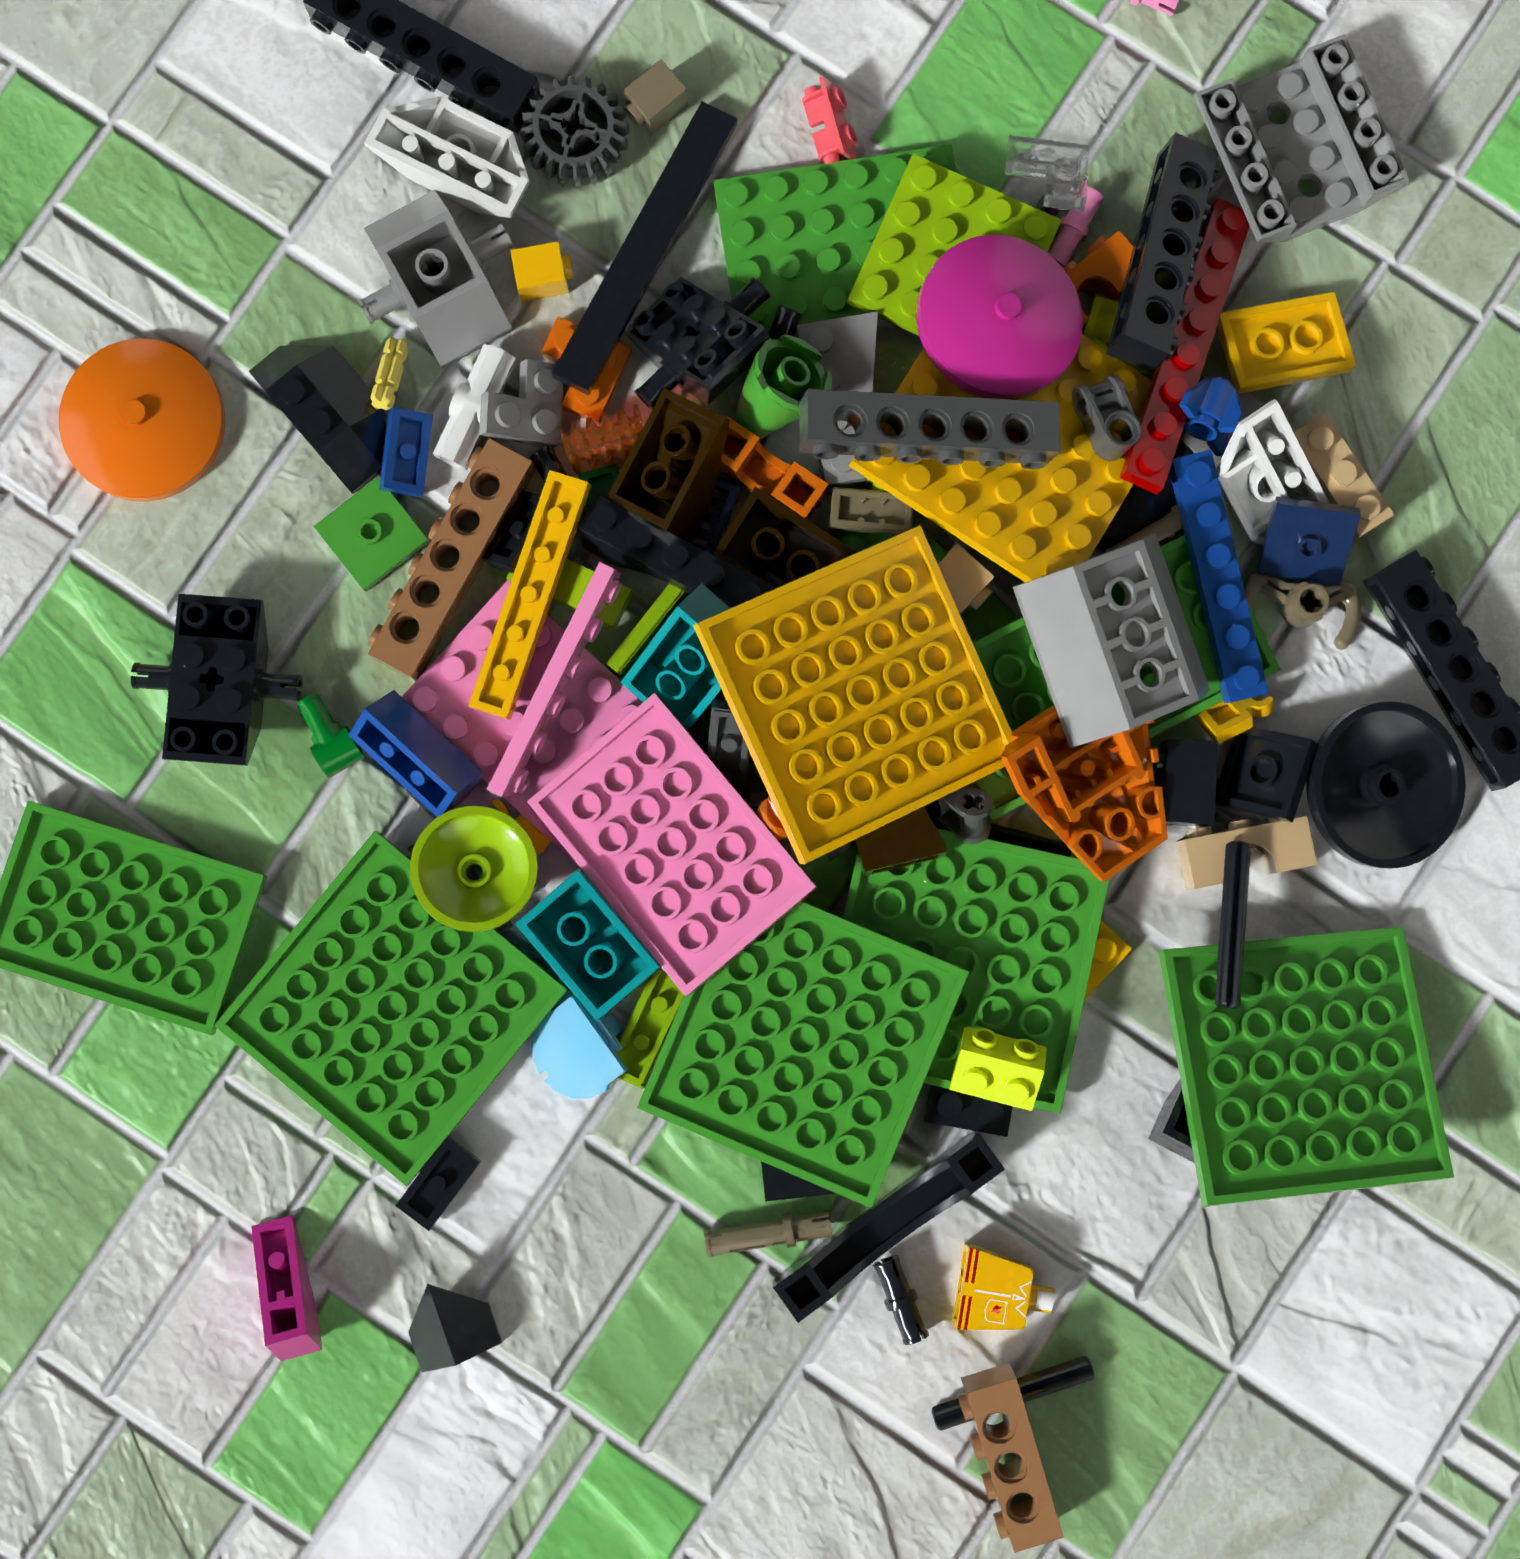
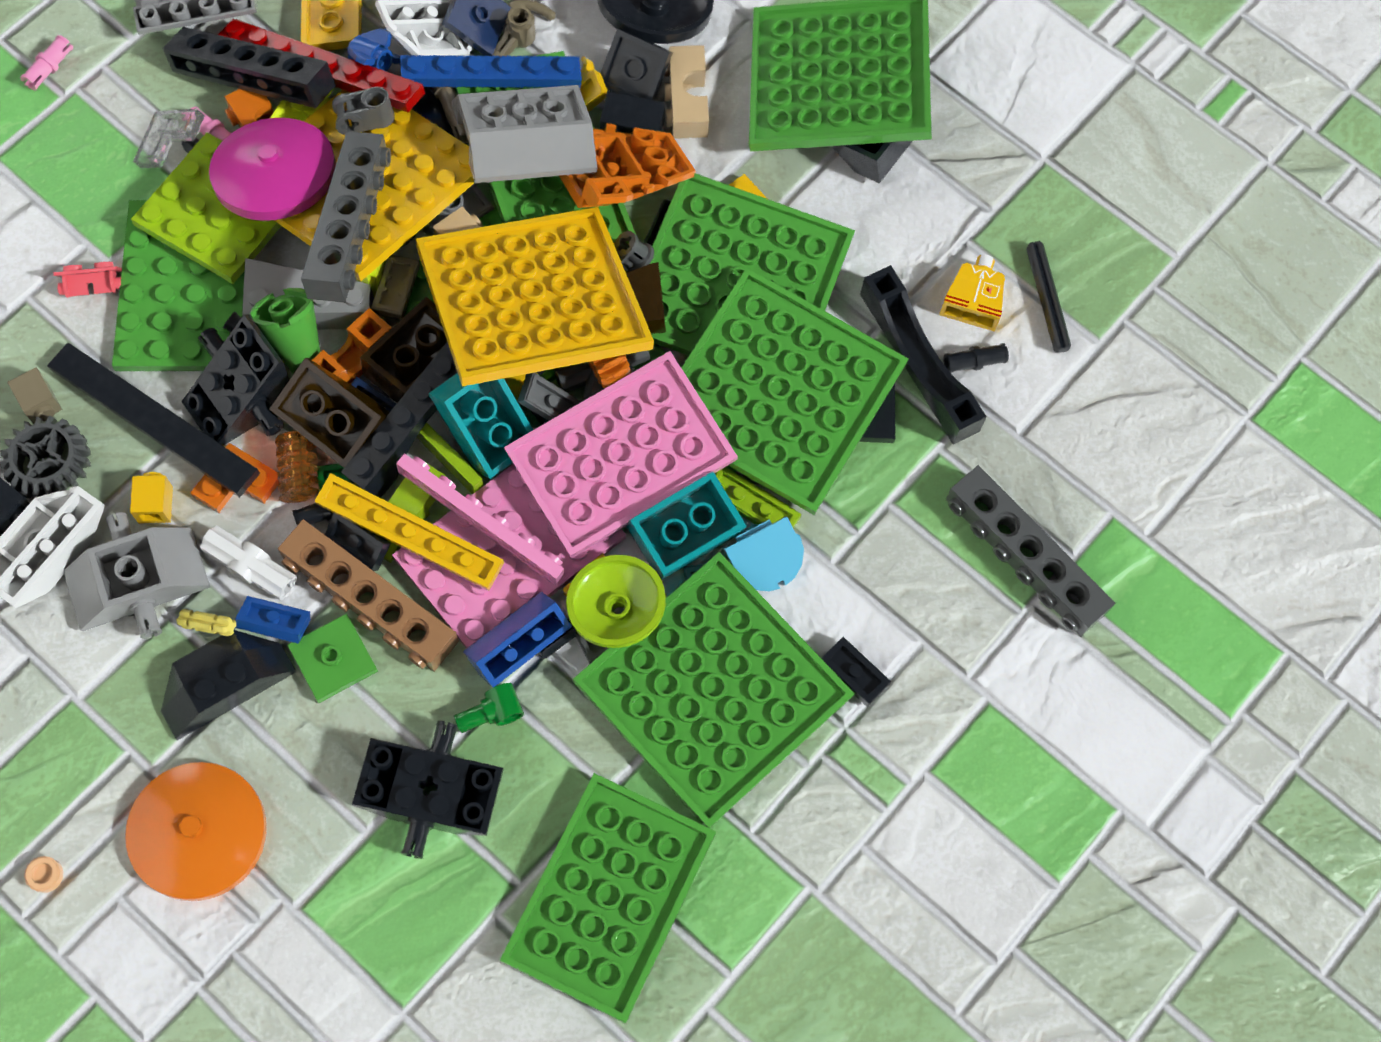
camera: 85 degrees left, 15 degrees down
dark pink slope [251,1215,322,1361] -> none
black slope [408,1284,502,1372] -> none
light grey plate [479,359,563,448] -> none
dark tan pin [704,1210,833,1258] -> none
black plate [924,1085,1013,1137] -> none
neon yellow bracket [949,1026,1047,1111] -> none
medium nougat brick [957,1363,1064,1553] -> none
black axle [1215,841,1251,1009] -> none
none -> light nougat tile [25,856,63,893]
none -> dark grey brick [946,465,1116,637]

